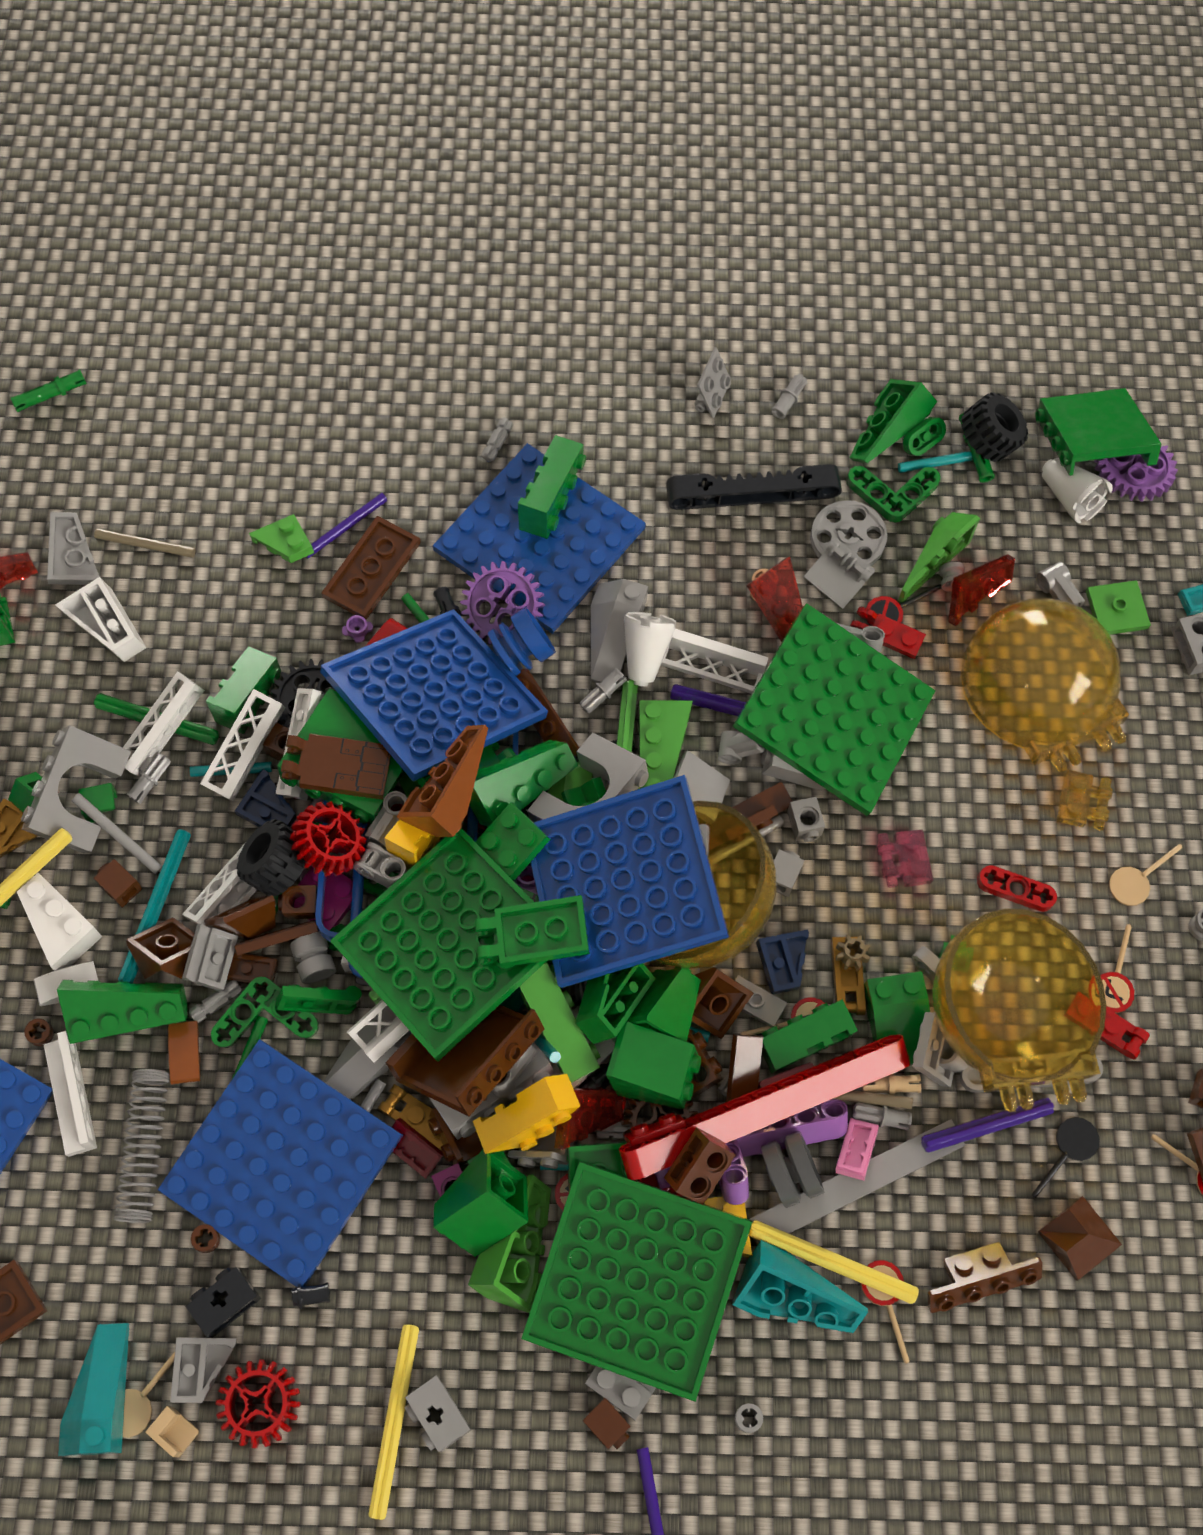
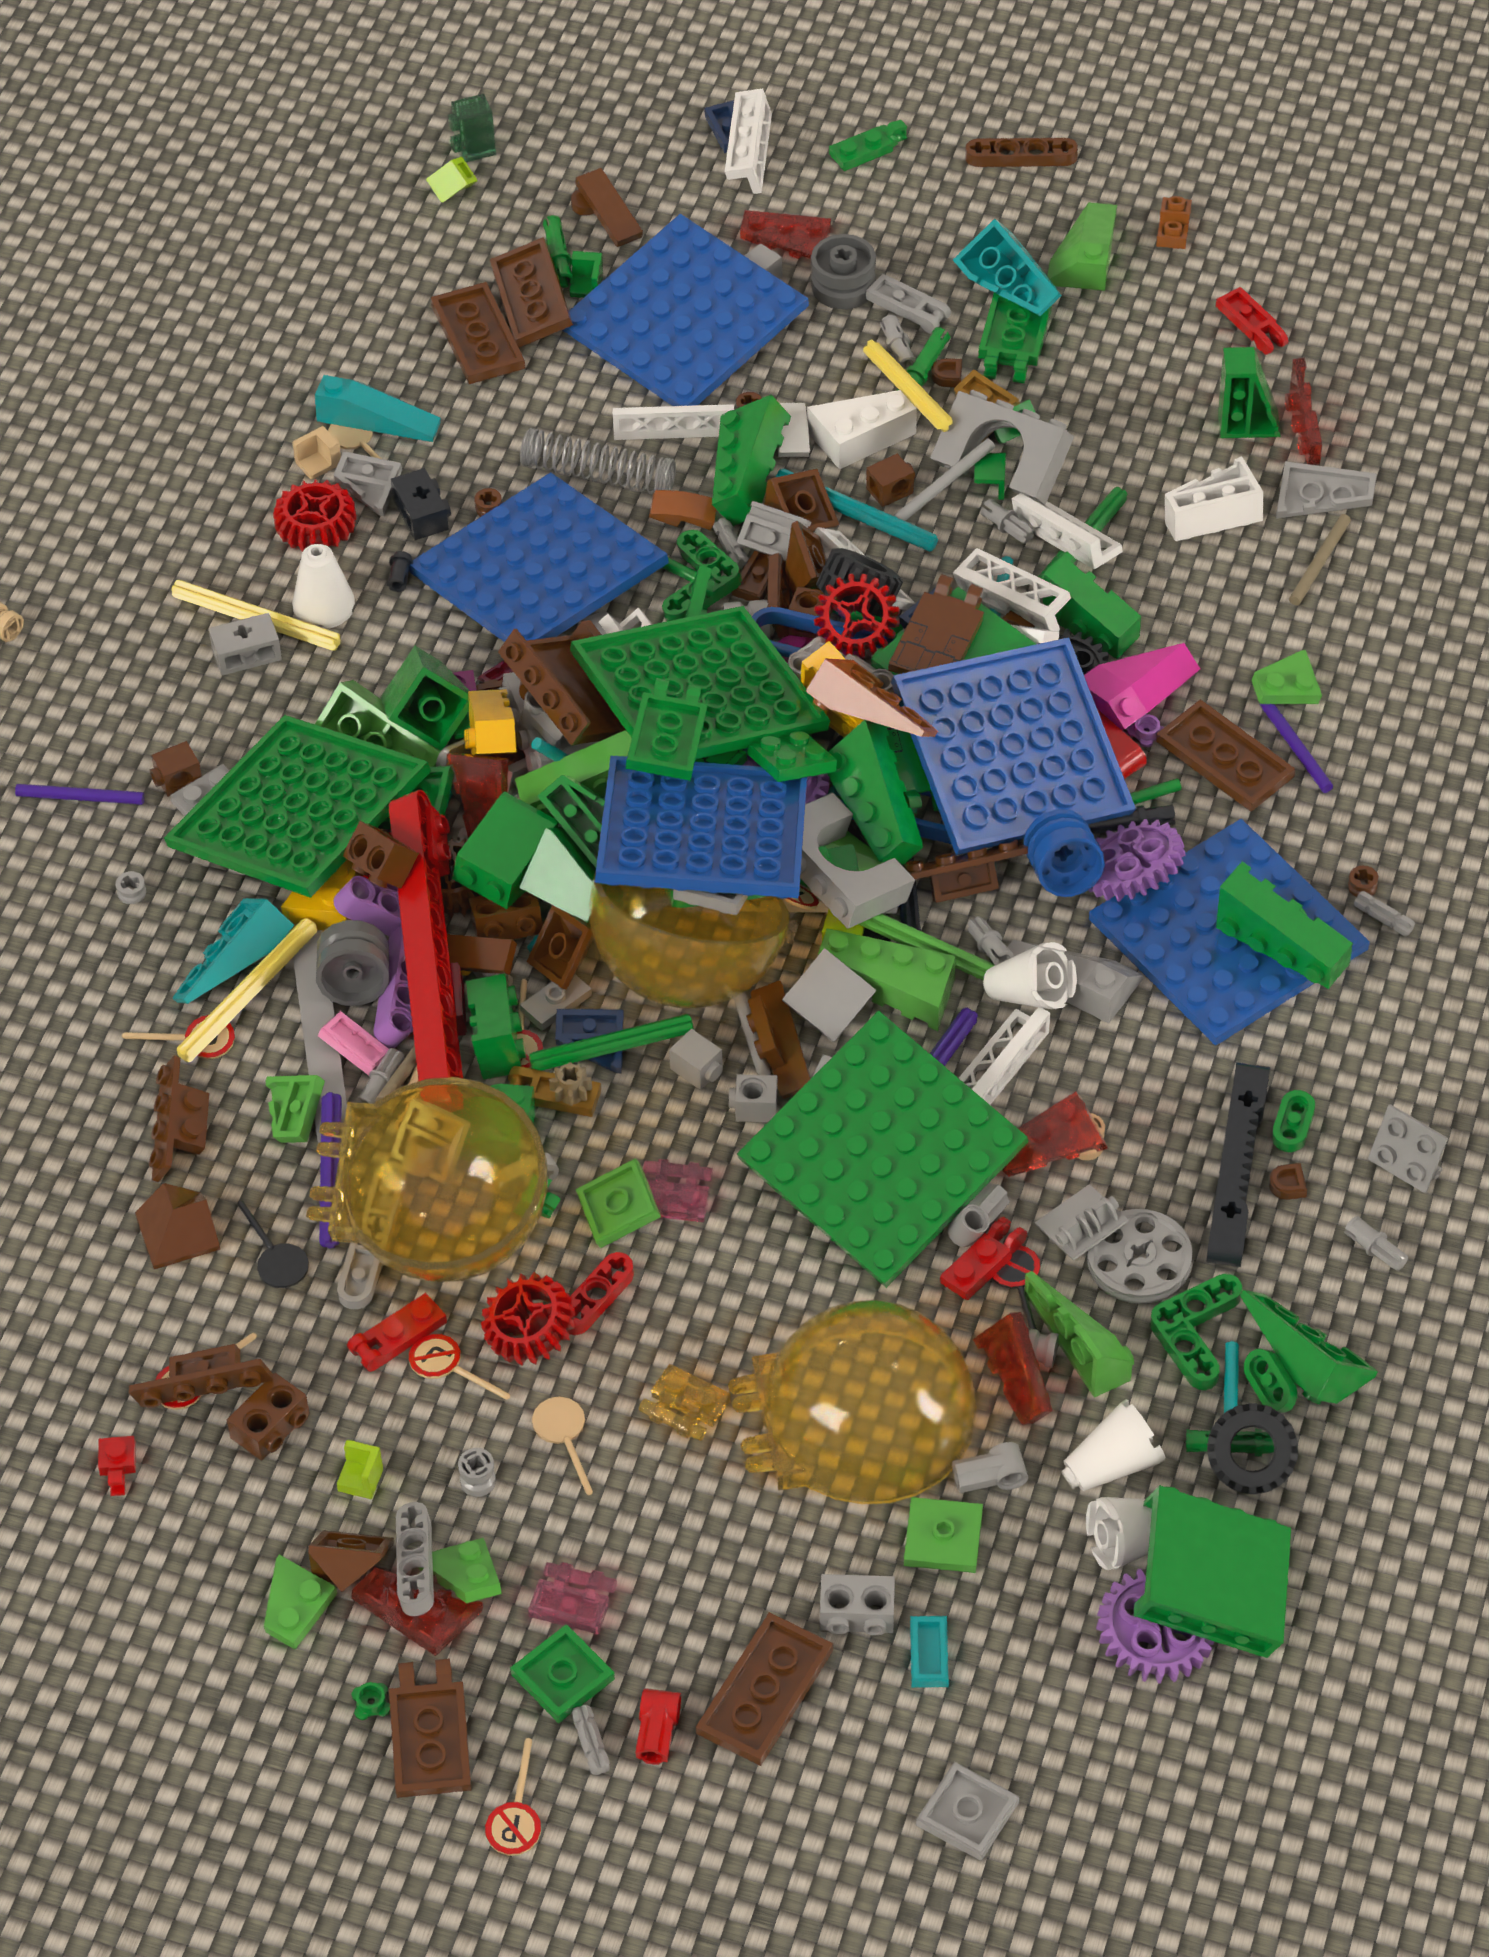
camera: 110 degrees right, 15 degrees down
none -> bright green wing [265,1075,325,1143]
none -> white cone [292,544,355,629]
none -> red gear [480,1272,576,1366]
none -> green axle [529,1014,694,1071]
none -> bright green plate [575,1158,661,1248]
none -> white cone [1062,1399,1166,1491]
none -> dark pink wedge [1084,643,1200,730]
none -> reddish brown tile [1269,1163,1307,1200]
none -> green plate [1272,1090,1315,1152]
none -> reddish brown bush [1348,865,1379,897]

